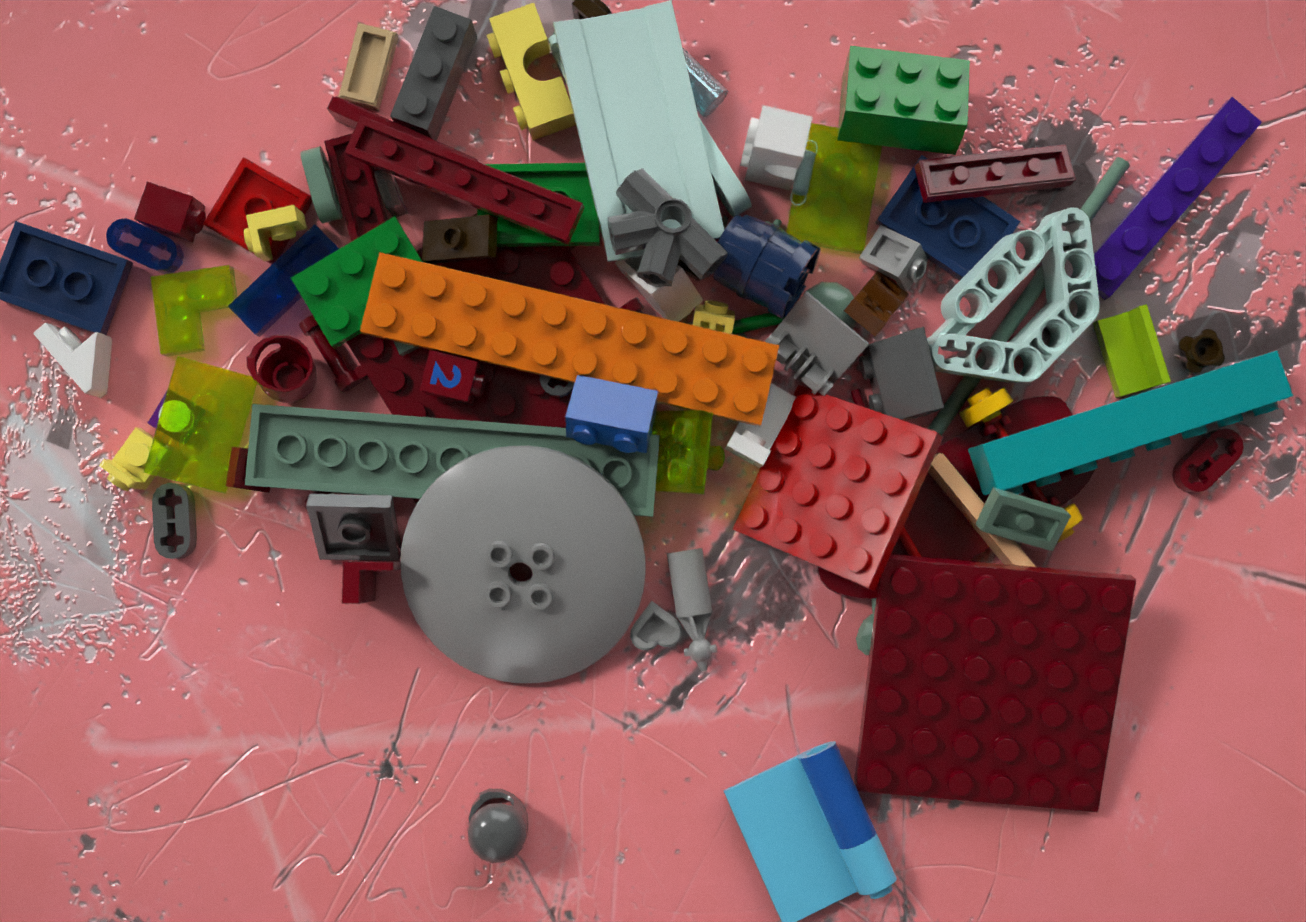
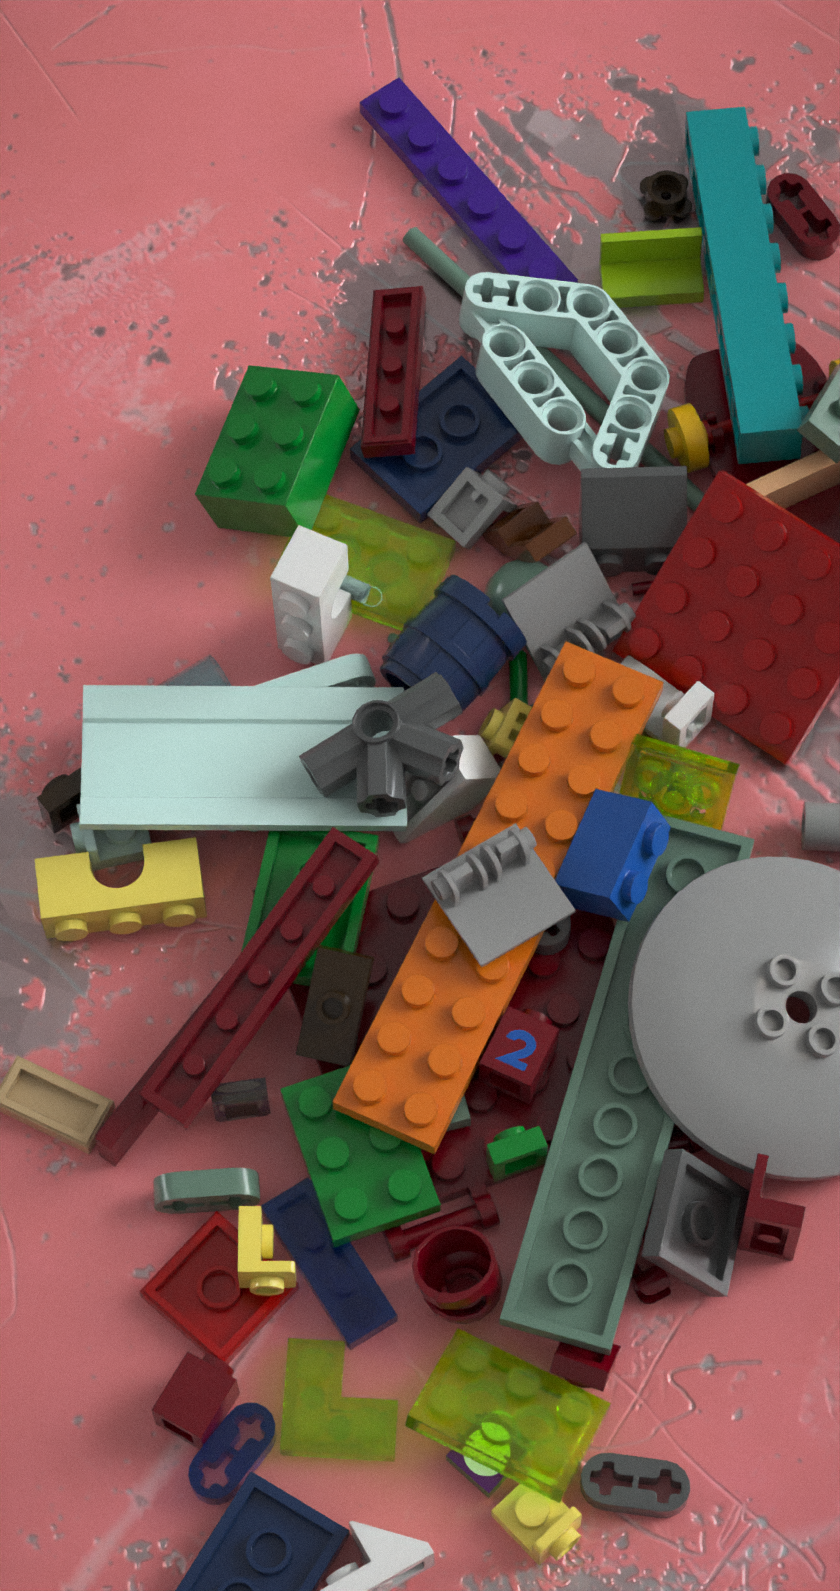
camera: 75 degrees left, 20 degrees down
dark red tile [324,133,388,242] -> none
dark grey brick [390,6,477,141] -> none
none -> light grey hinge [422,823,576,968]
none -> green plate [486,1126,548,1182]

